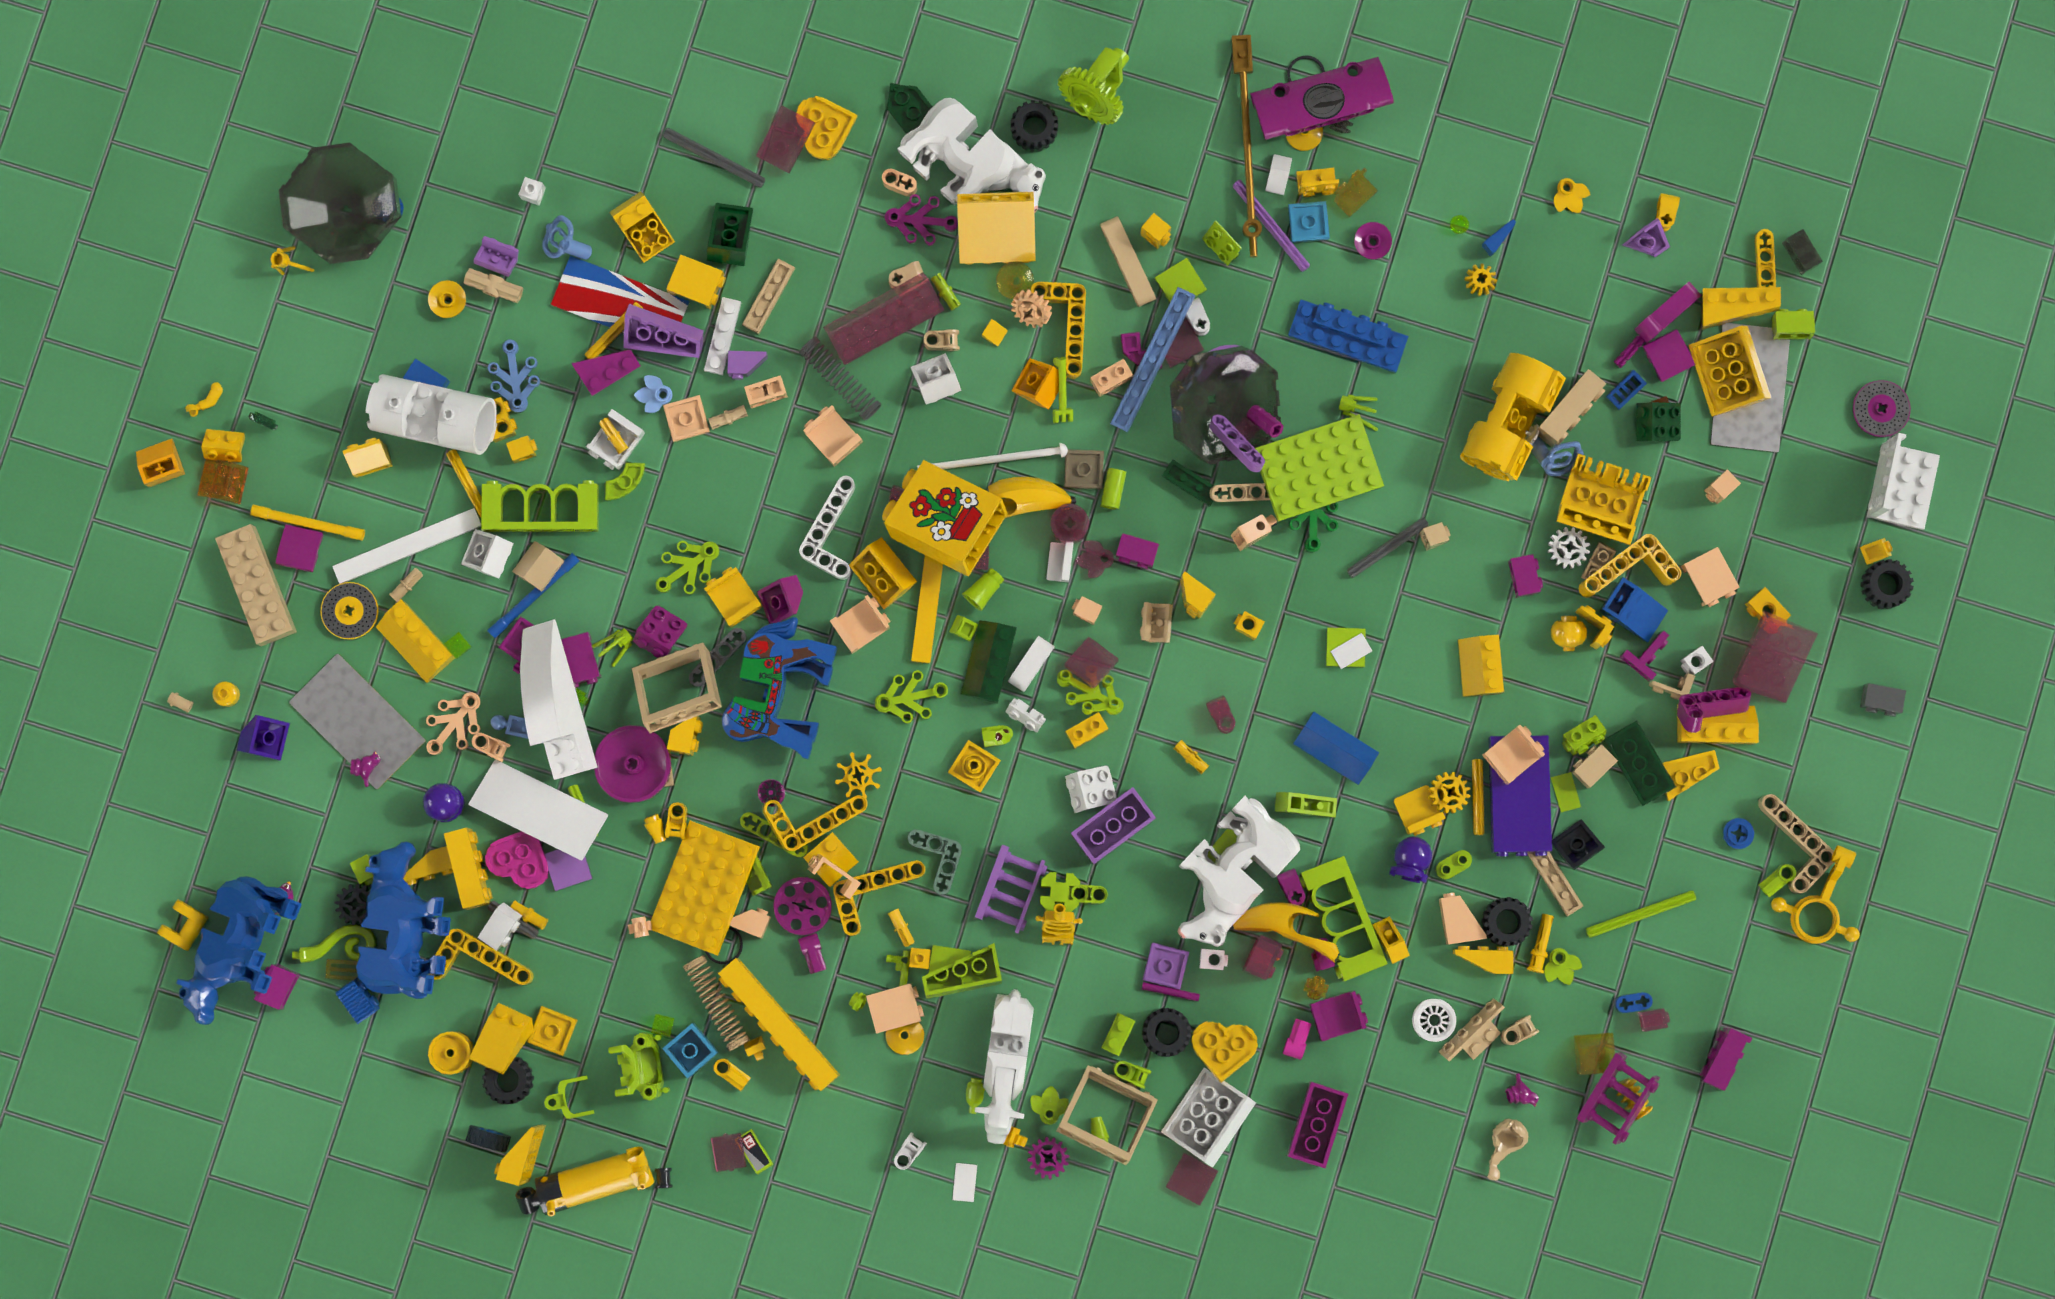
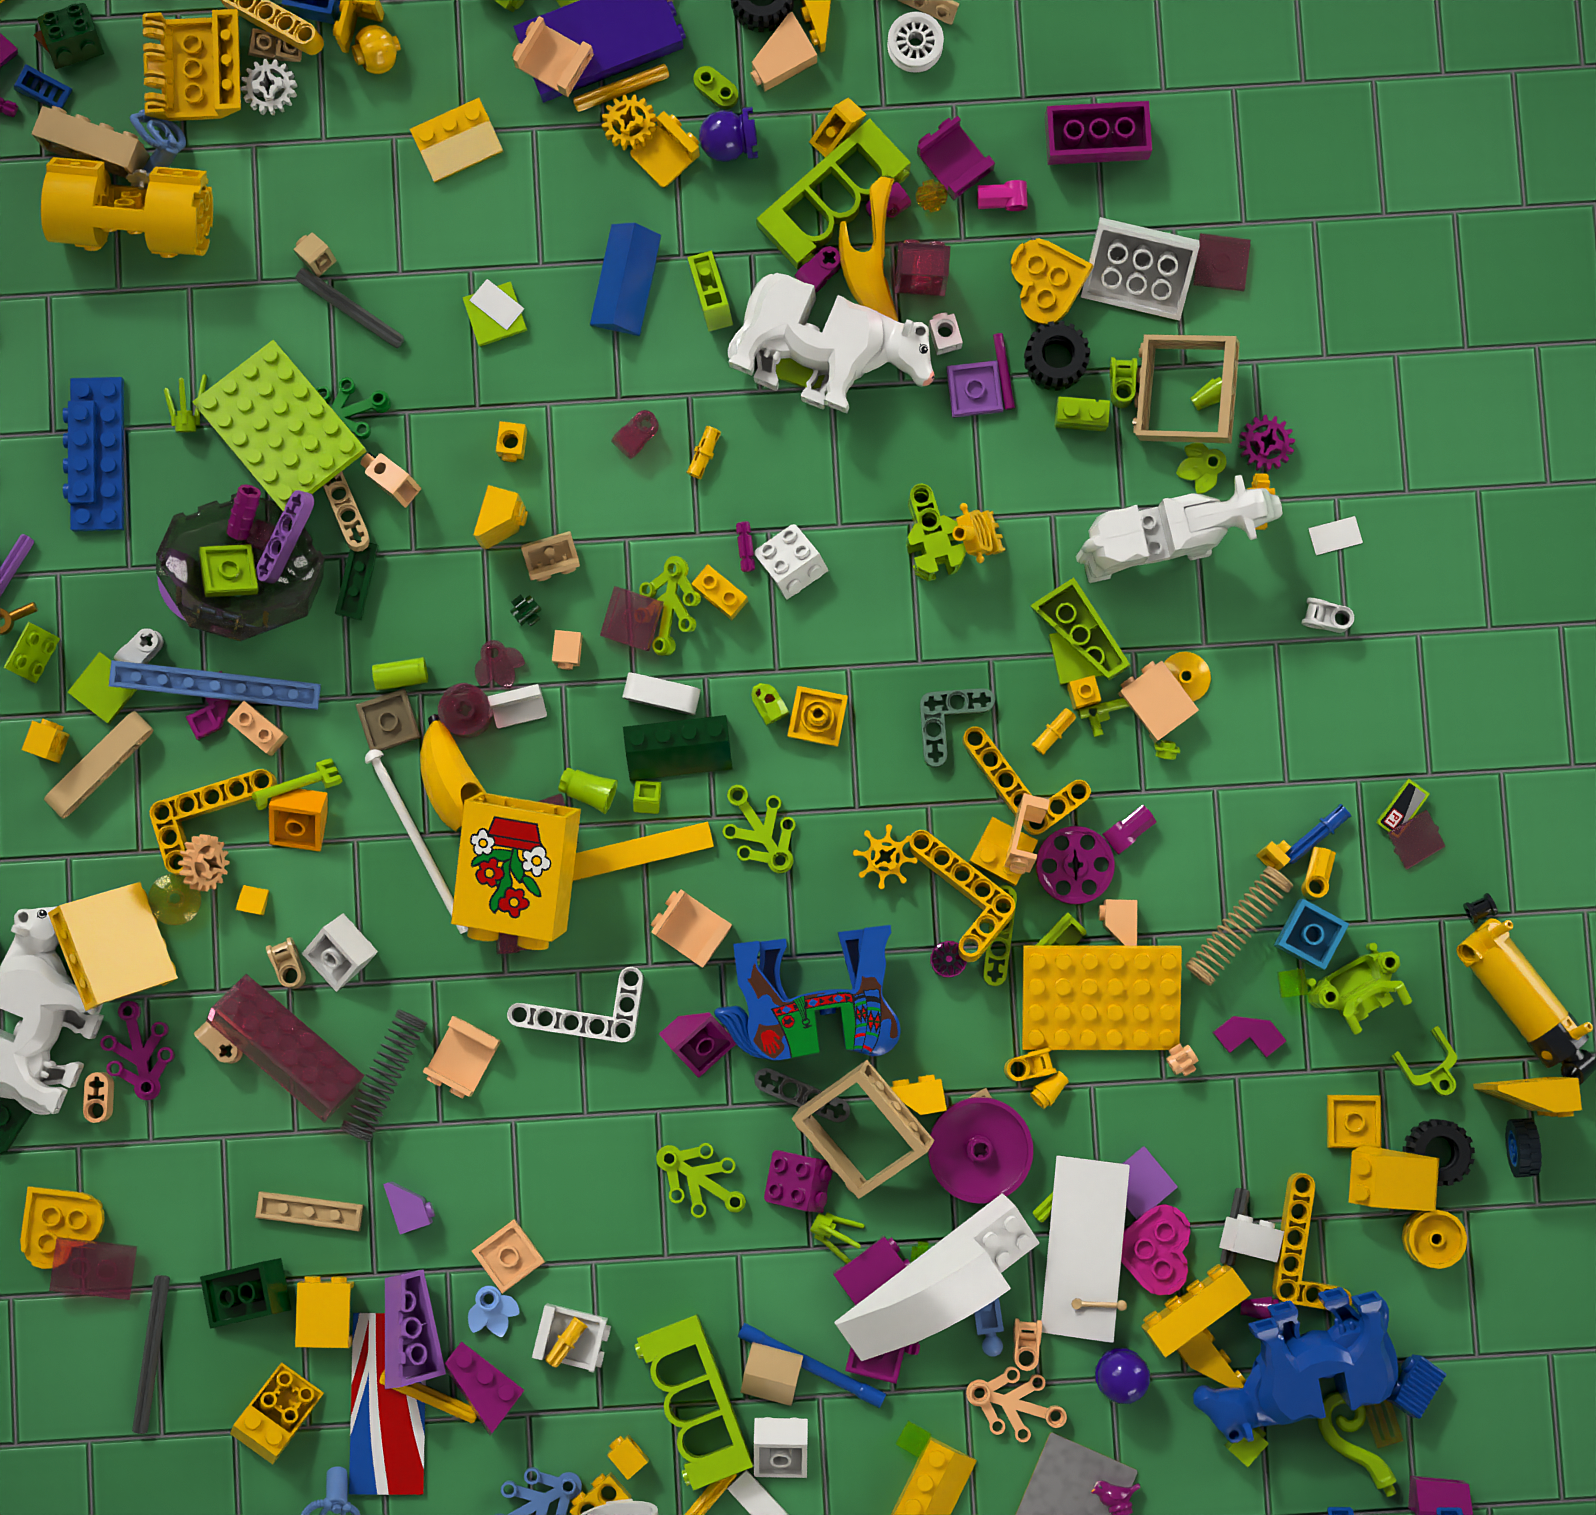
camera: 110 degrees left, 0 degrees up
black gear [335,883,370,925] -> none
yellow pin [510,900,549,930] -> none
lime tile [605,463,645,501] -> none
white plate [704,297,741,375] -> none
yellow panel [704,567,763,628] -> none
black piece [705,926,743,964] -> none
tan pin [708,405,748,430] -> none
yellow brick [718,958,840,1091] -> none
light nougat brick [744,375,788,408] -> none
yellow slope [849,537,917,609] -> none
lime pin [930,273,961,311] -> none
lime plant [966,1078,985,1114] -> none
medium lavender fence [975,845,1048,934] -> none
white hinge [1005,698,1046,733] -> none
medium lavender brick [1071,787,1156,865] -> none
magenta brick [1116,533,1159,570] -> none
clear pink tile [1152,317,1204,368] -> none
magenta brick [1508,554,1543,598] -> none
none -> lime tile [199,544,259,597]
none -> dark green gear [510,594,542,626]
none -> magenta axle [736,521,755,572]
none -> tan hinge [1071,1298,1127,1311]
none -> magenta tile [1212,1016,1286,1057]
none -> magenta cone [1240,1296,1279,1320]
none -> blue axle [1285,804,1351,864]

